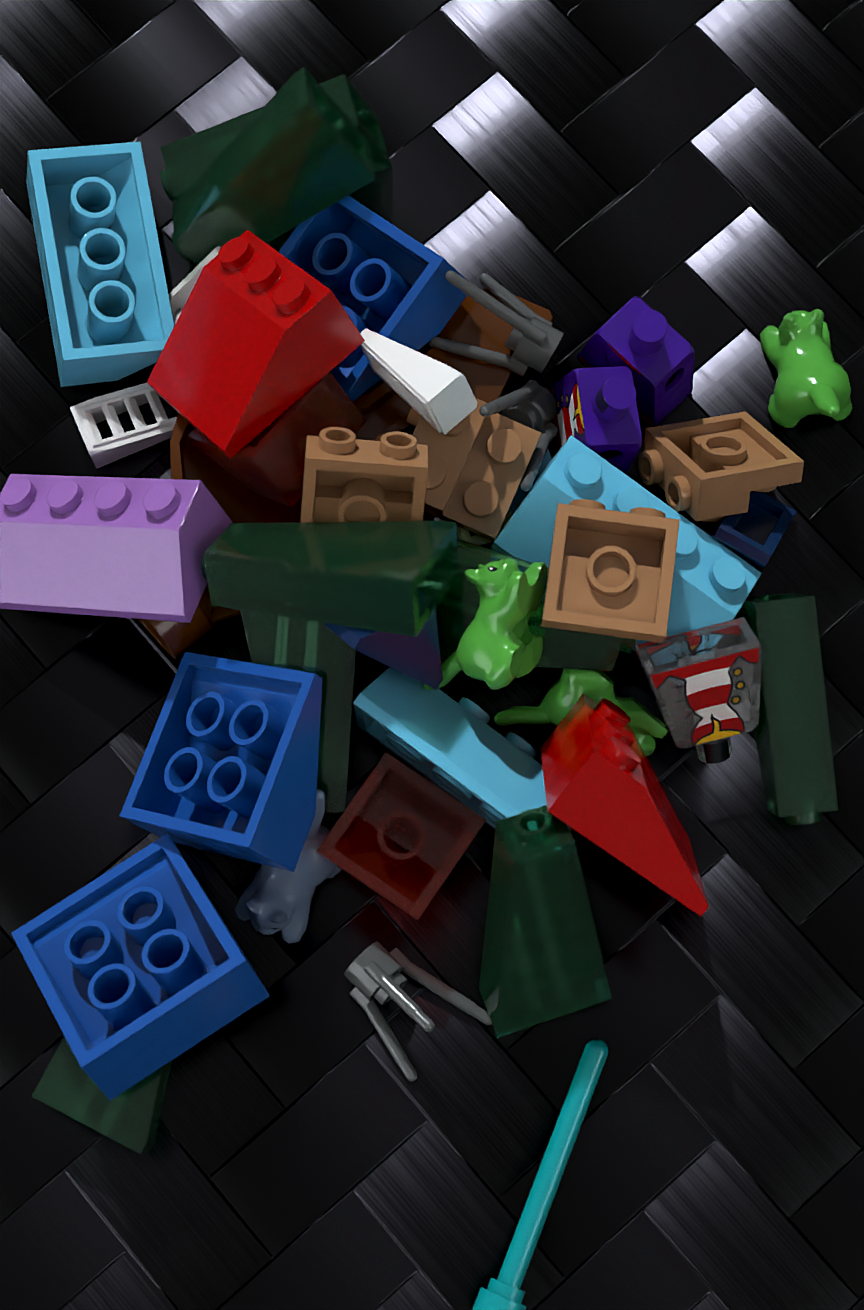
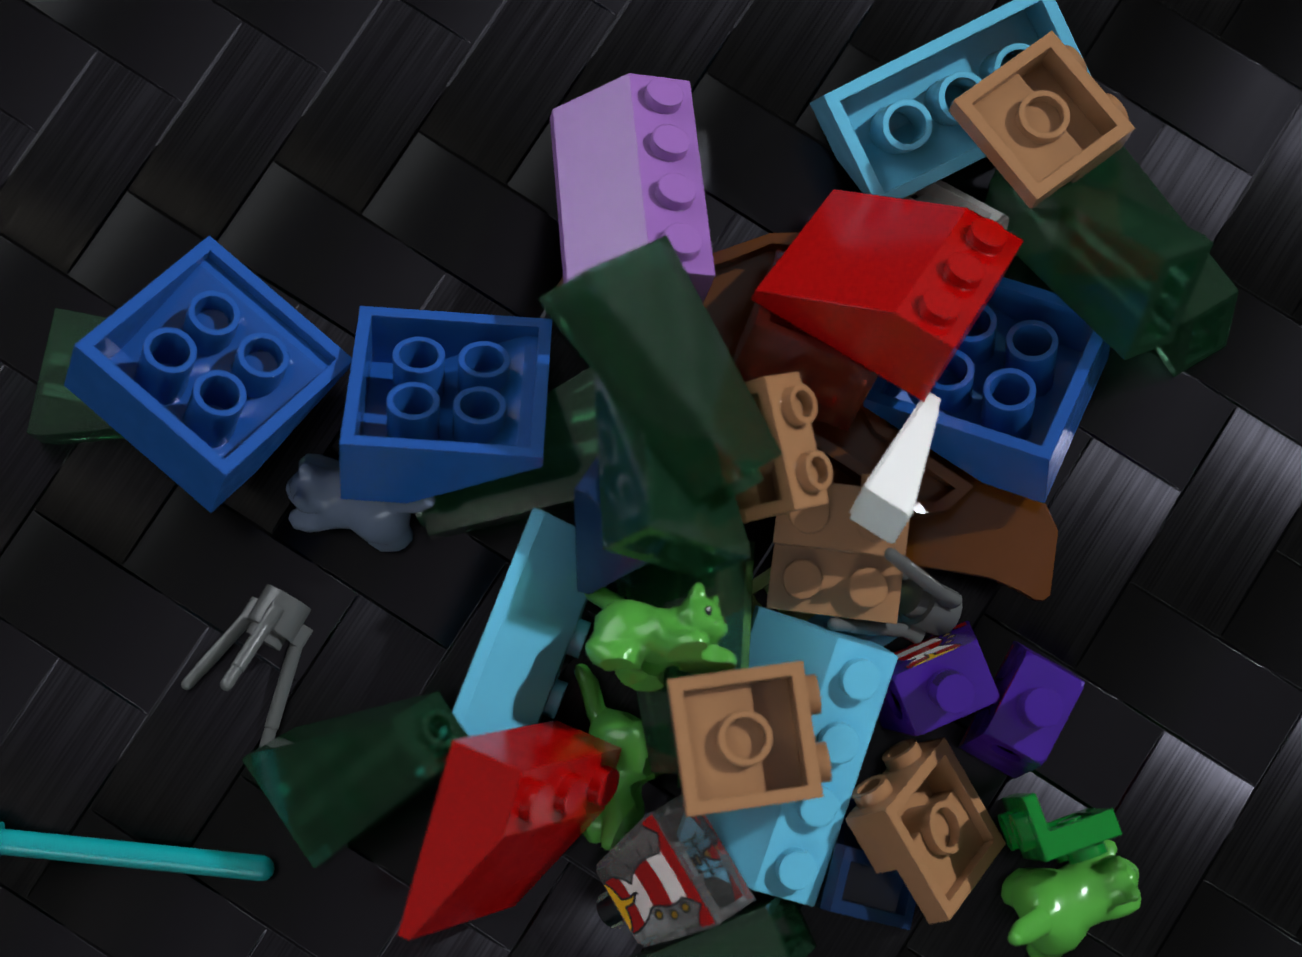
camera: 65 degrees right, 5 degrees up
white slope [70,382,177,468] -> none
clear red slope [317,752,486,922] -> none
dark grey plant [428,271,564,377] -> none
none -> clear green slope [539,235,782,499]
none -> medium nougat plate [948,31,1135,209]
none -> green bracket [998,793,1122,865]

